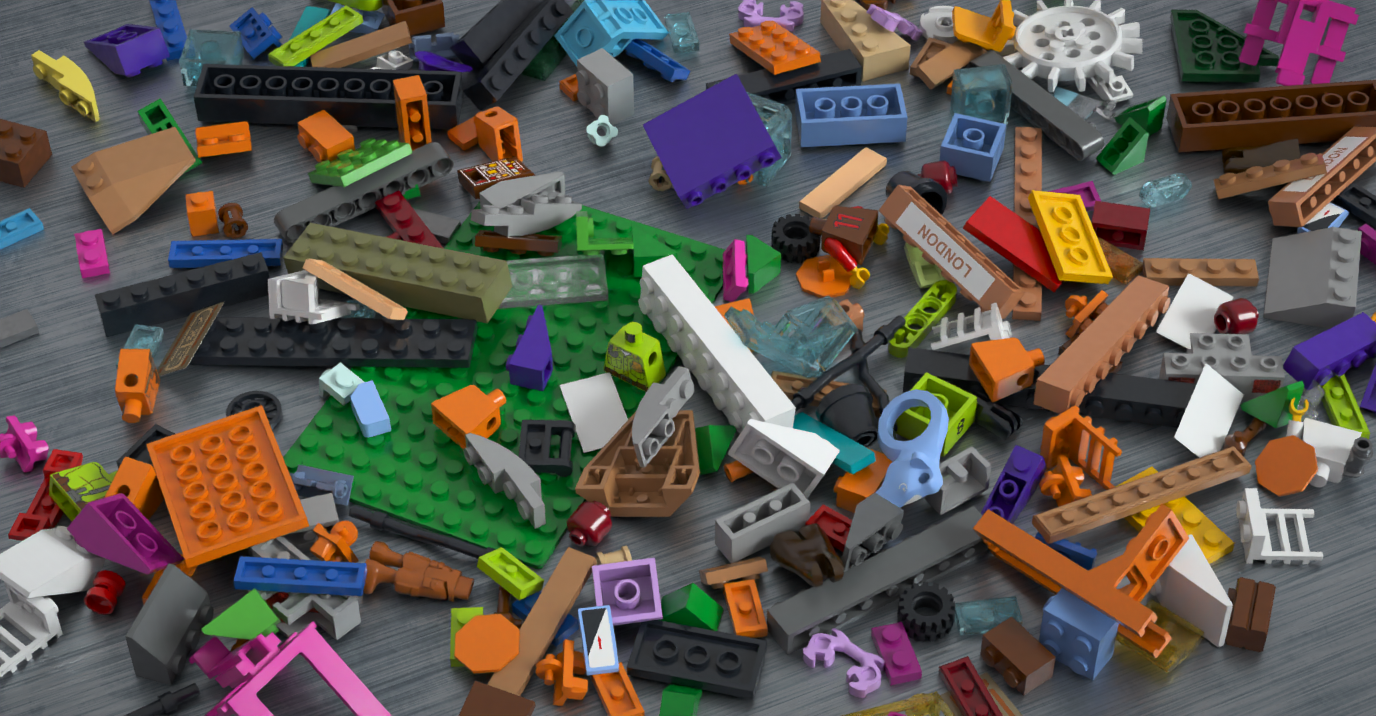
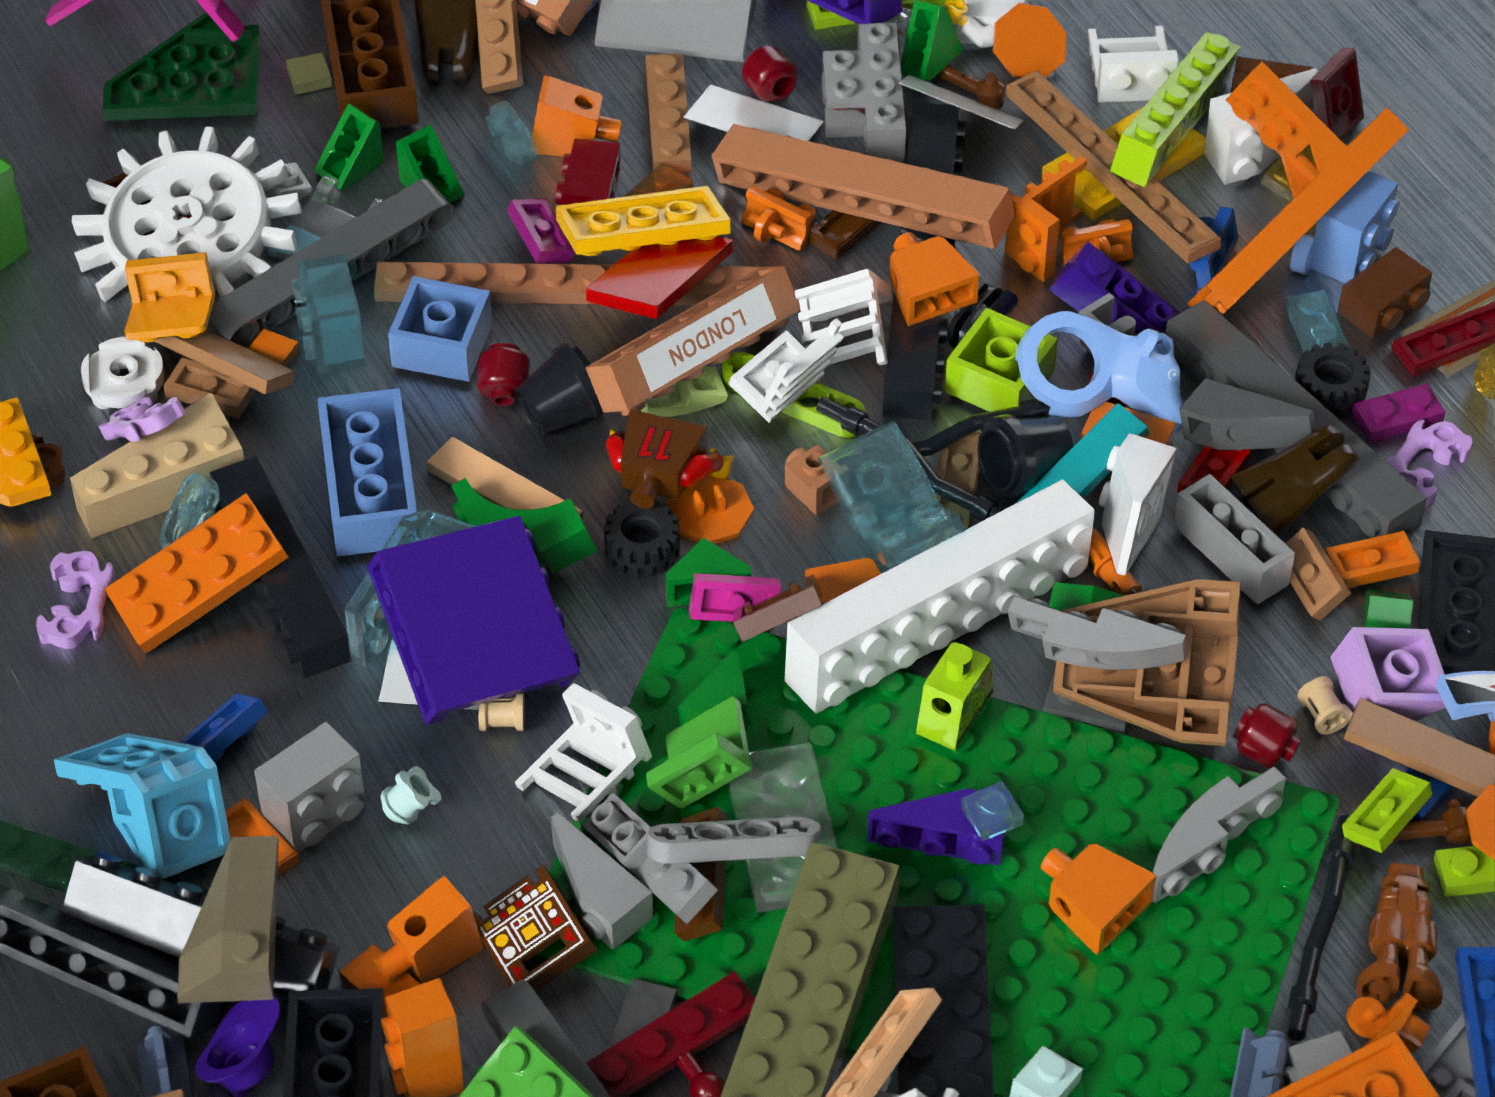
camera: 95 degrees left, 5 degrees up
light blue piece [350,380,391,438] -> none
black plate [518,420,576,477] -> none
white sticker [560,372,628,453] -> none
clear light blue plate [665,12,699,54] -> none
none -> clear light blue plate [160,473,219,549]
none -> dark tan wedge [178,836,279,1003]
none -> green arch [451,478,598,574]
none -> white plate [515,683,652,823]
none -> orange torso [529,75,622,157]
none -> light grey beam [646,817,821,864]
none -> white plate [728,318,844,423]
none -> container [733,574,822,642]
none -> clear light blue plate [961,781,1024,841]
none -> lime brick [1110,31,1241,187]
none -> dark red tile [1310,47,1364,141]

